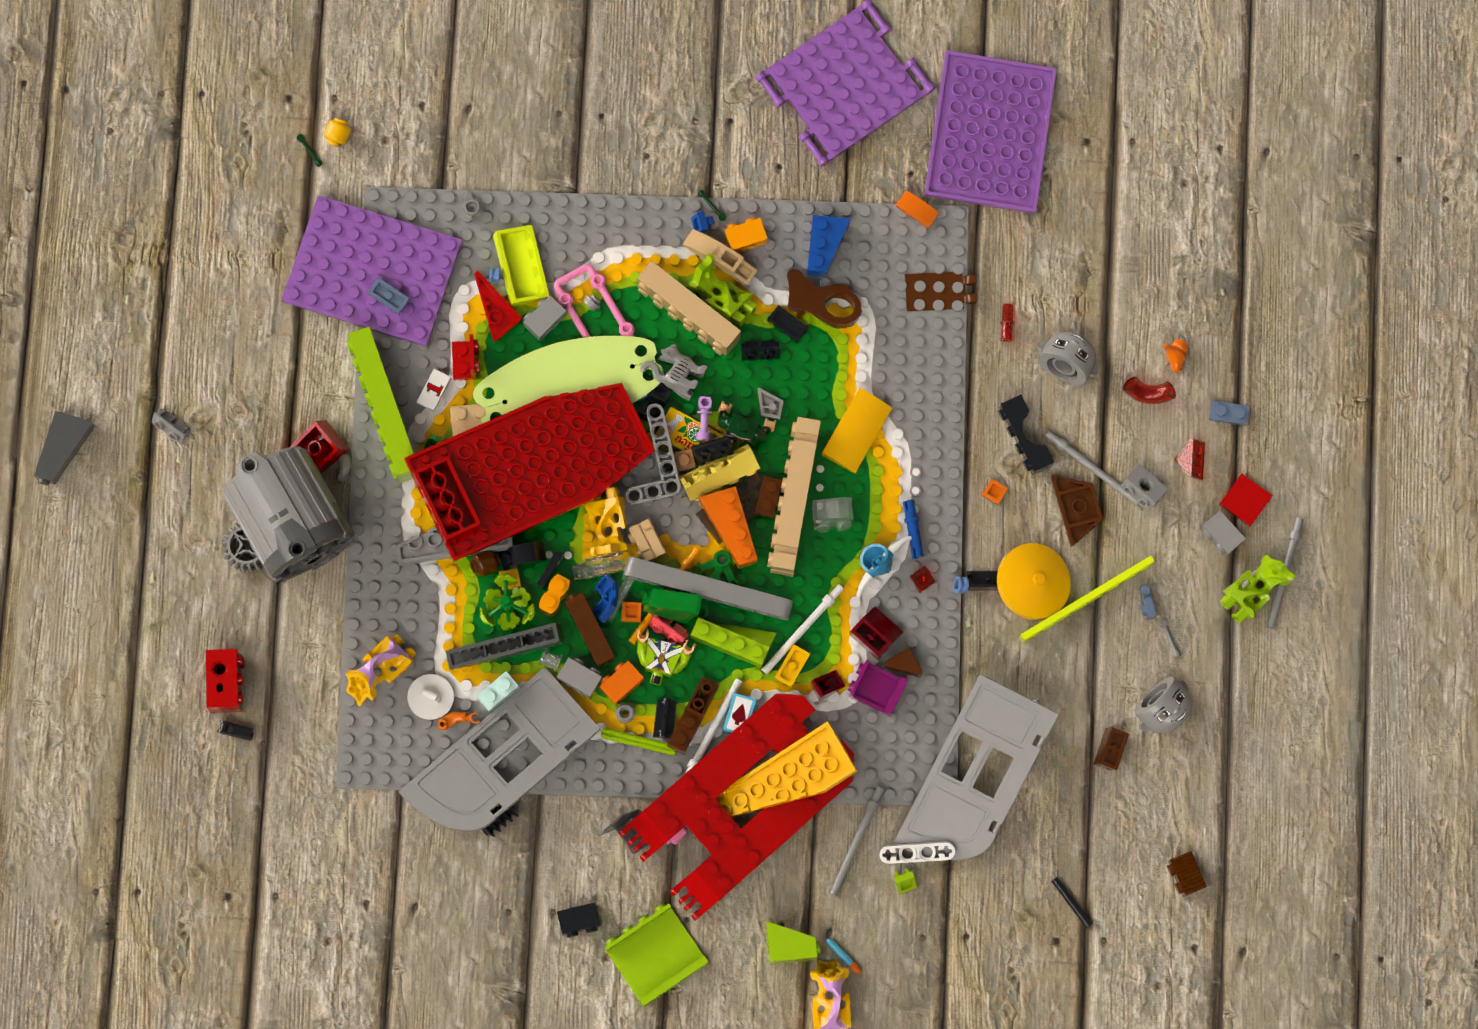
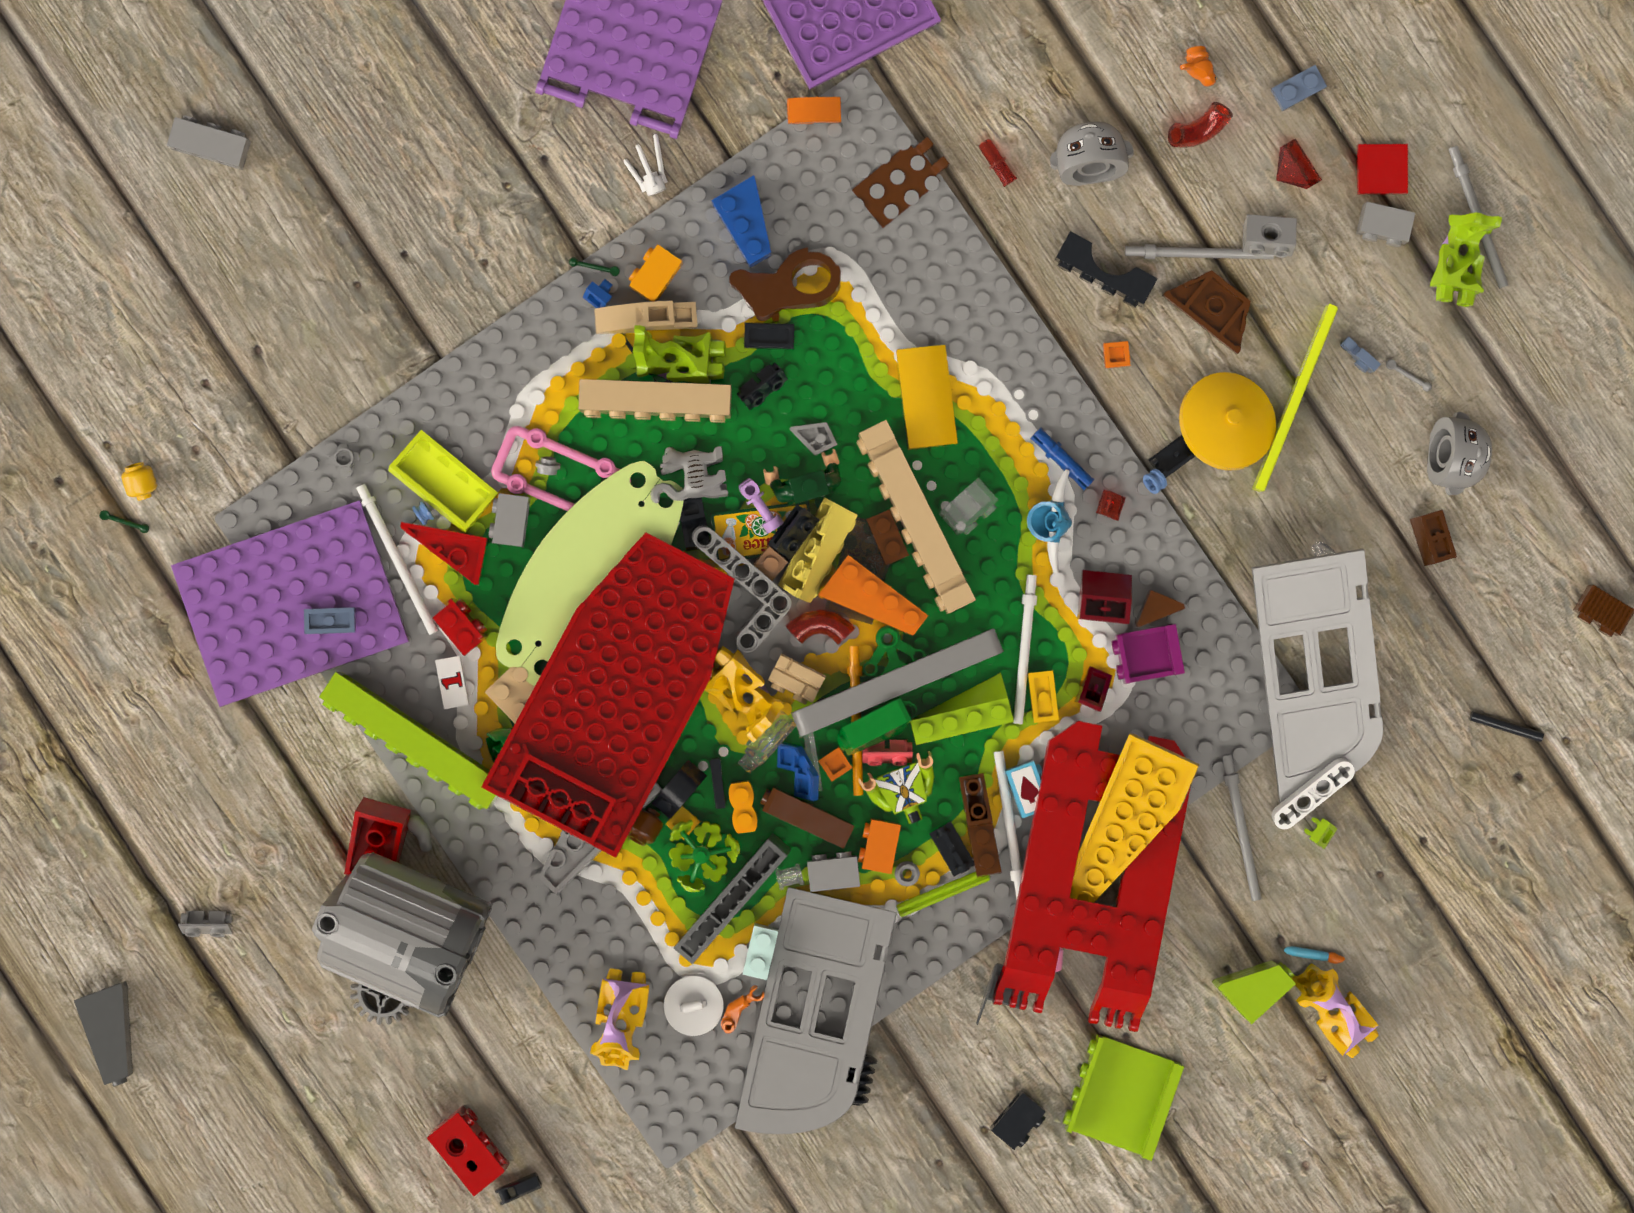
camera: 30 degrees left, 10 degrees up
none -> white bar [356,484,438,635]
none -> white plant [624,134,668,197]
none -> clear red cylinder [785,609,855,645]

